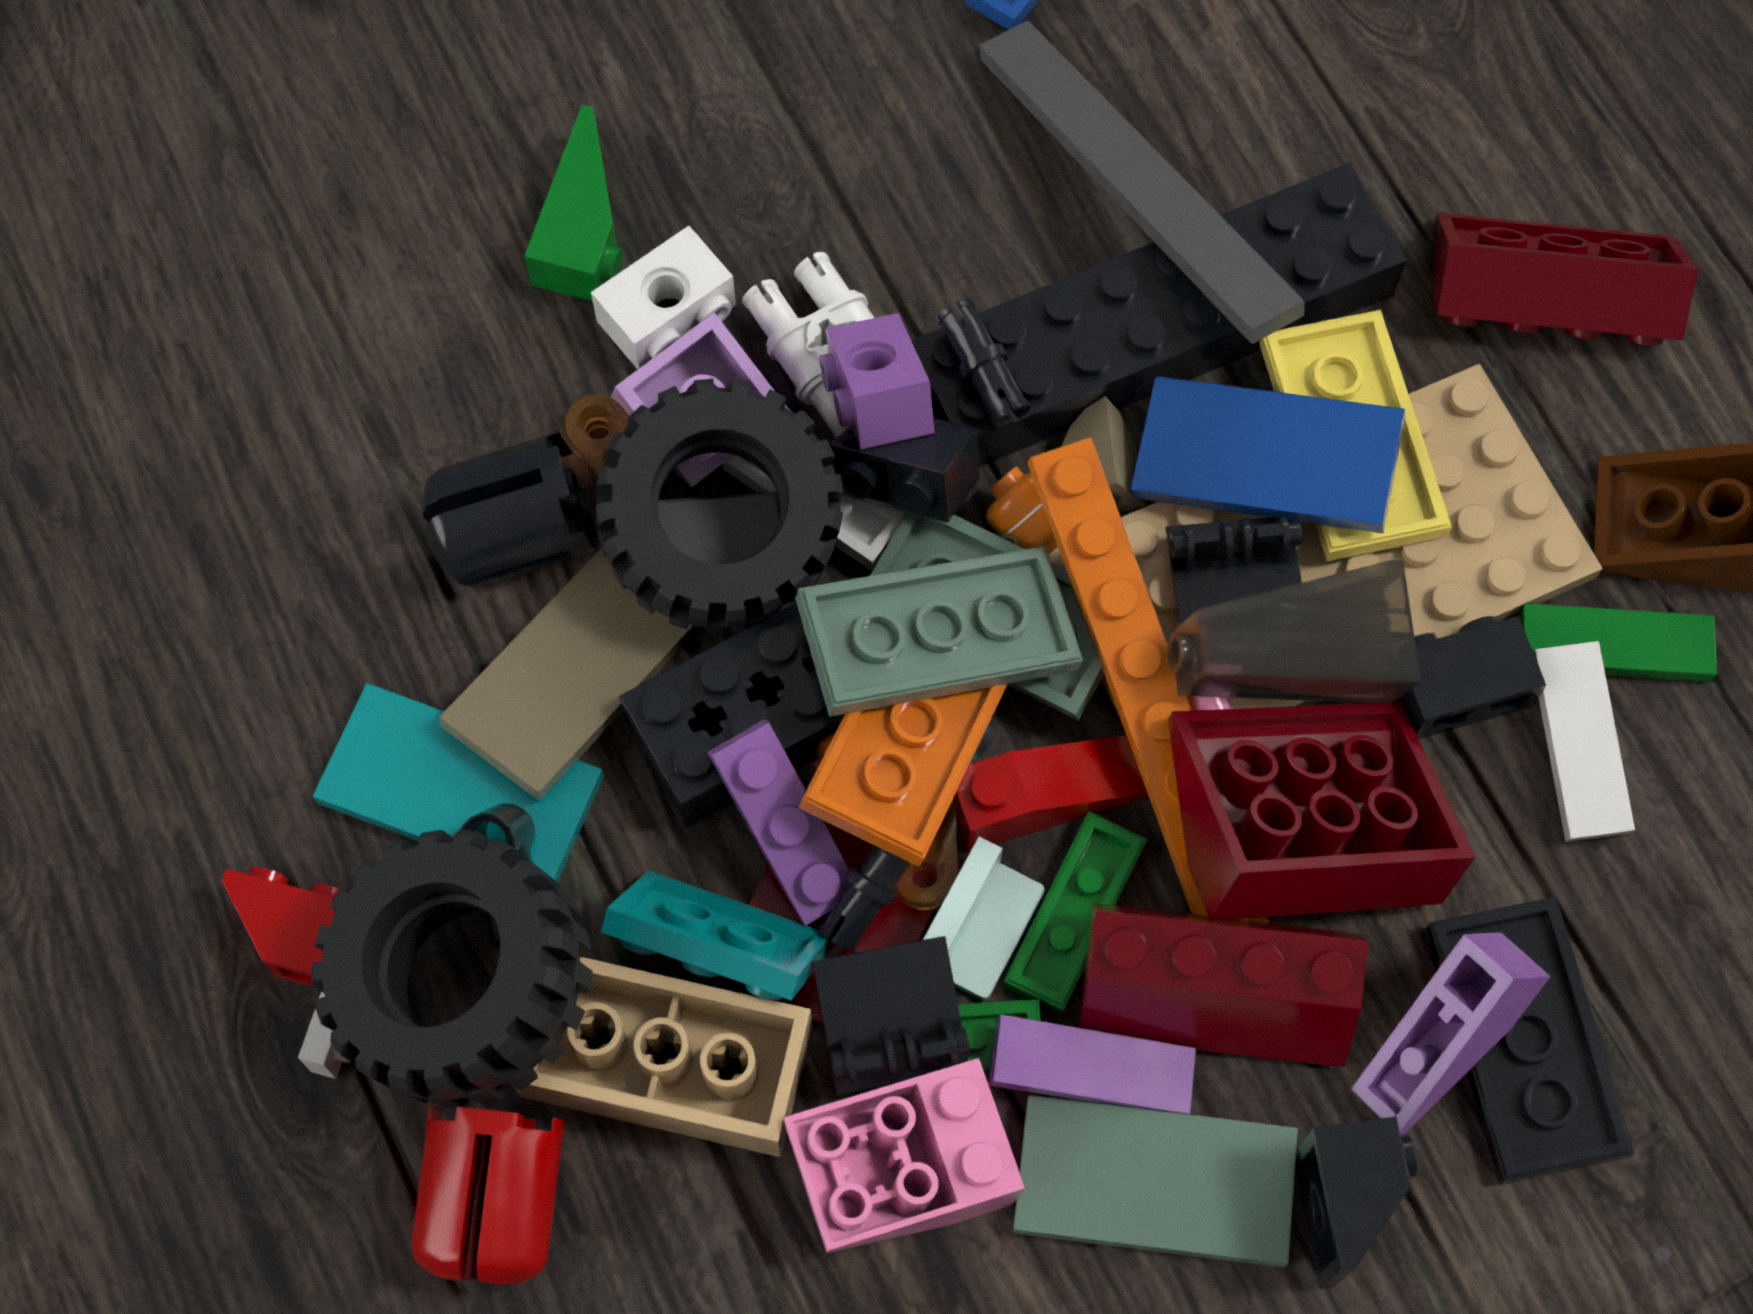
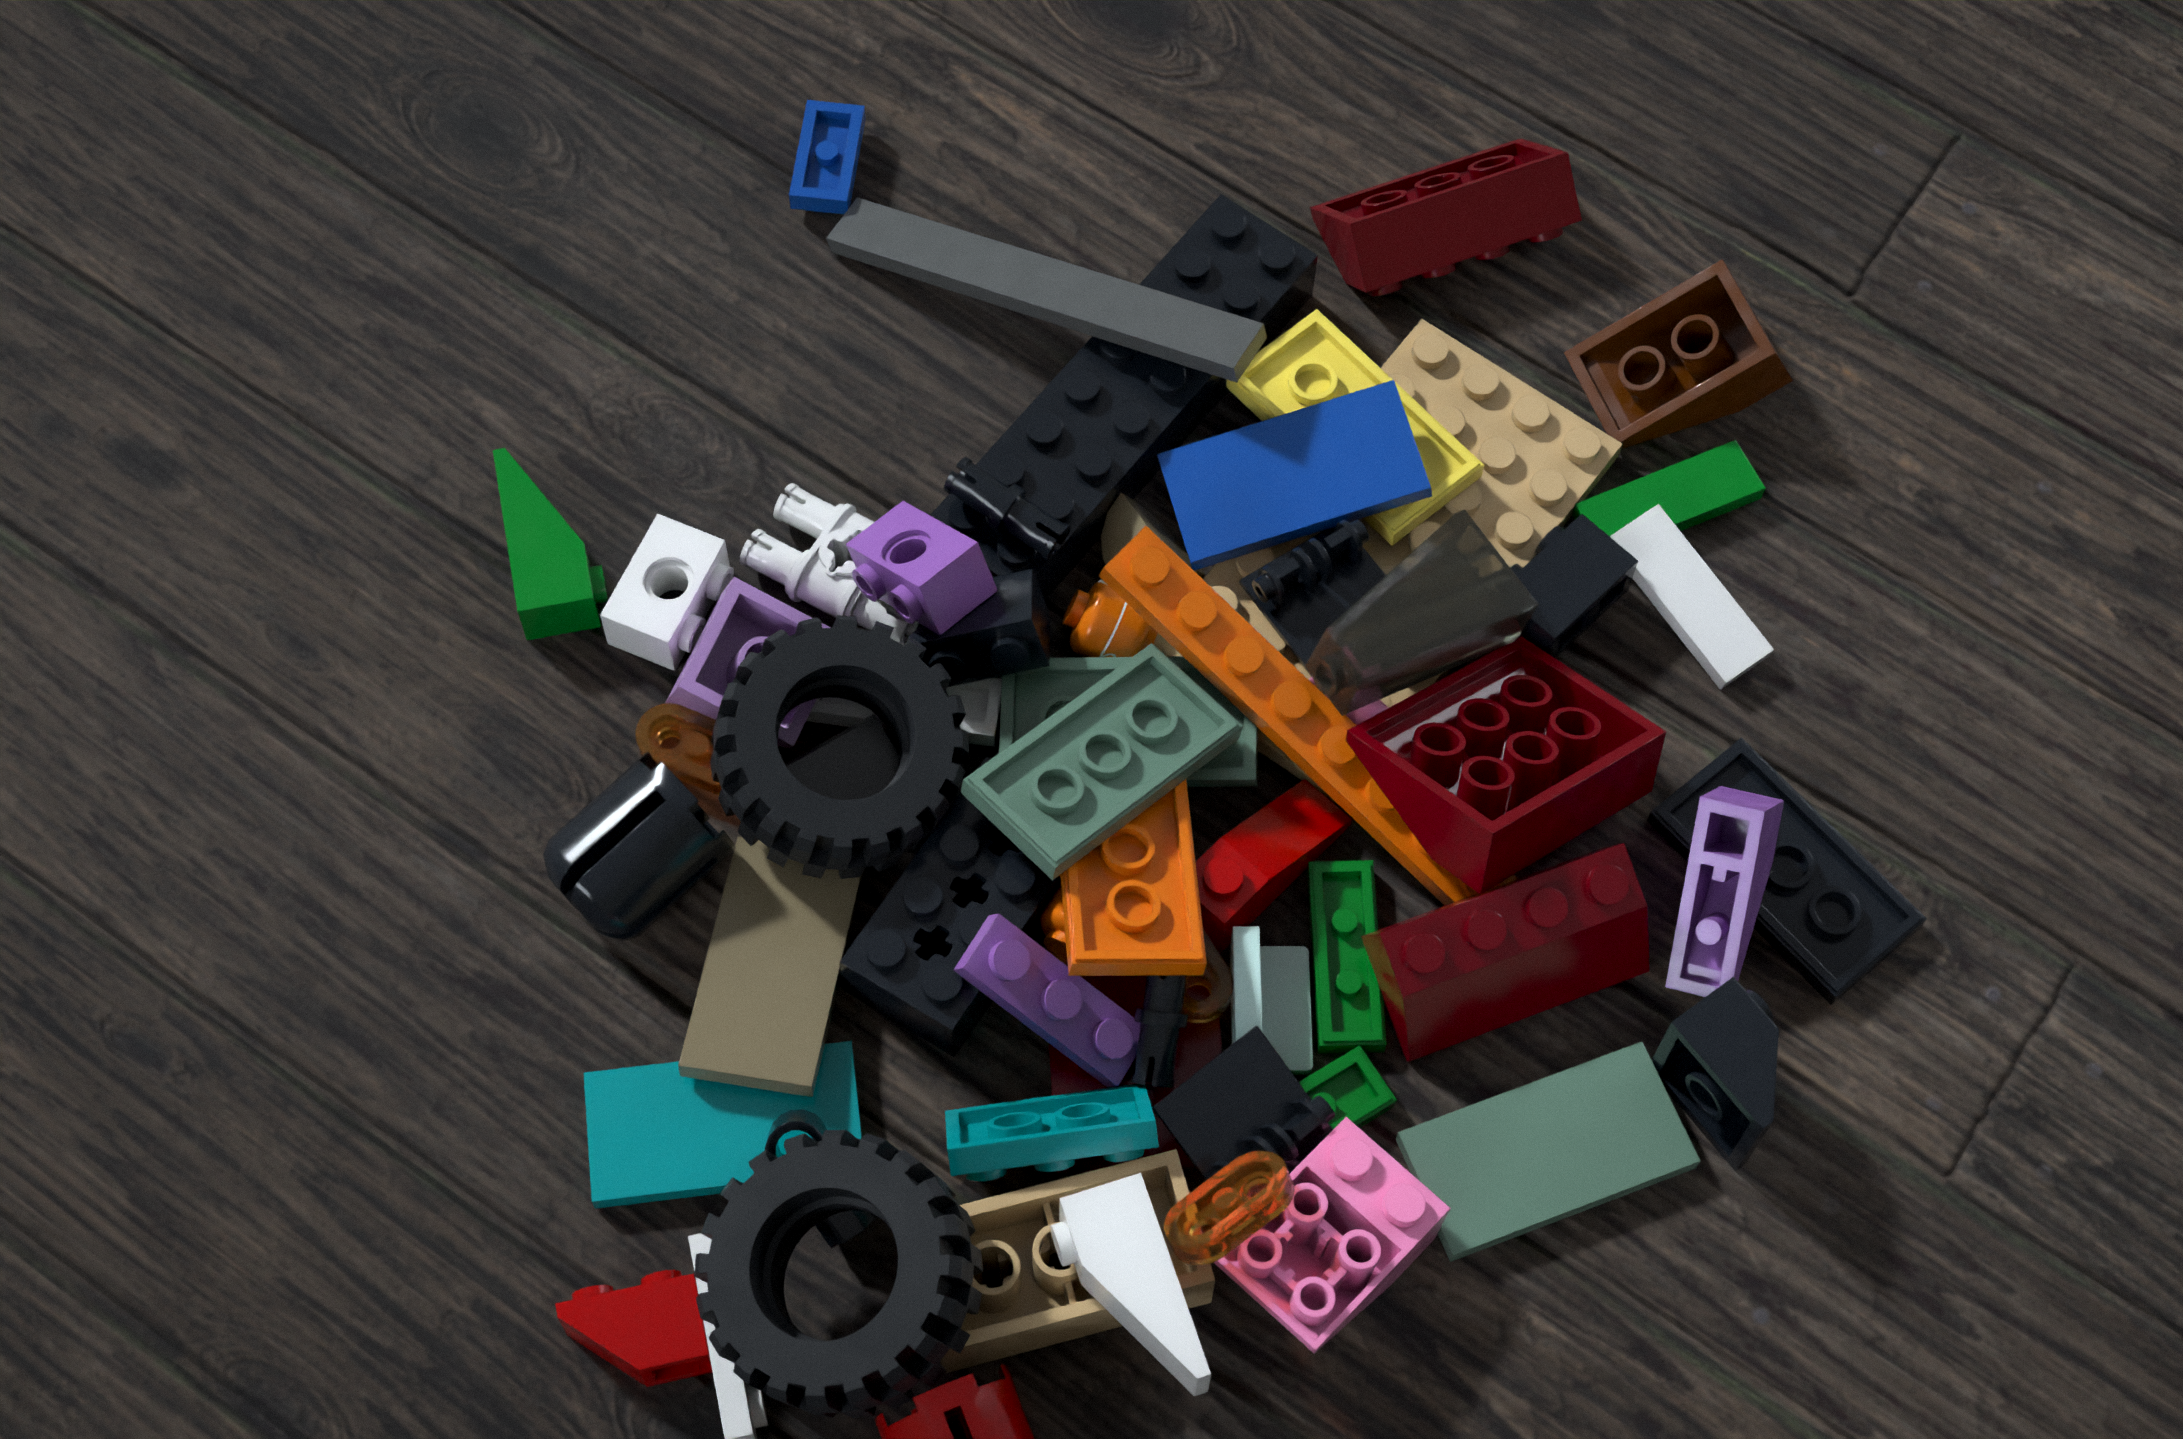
camera: 30 degrees left, 5 degrees down
medium lavender tile [988,1015,1196,1114] -> none
none -> white slope [1050,1173,1211,1396]
none -> clear orange plate [1164,1151,1295,1265]

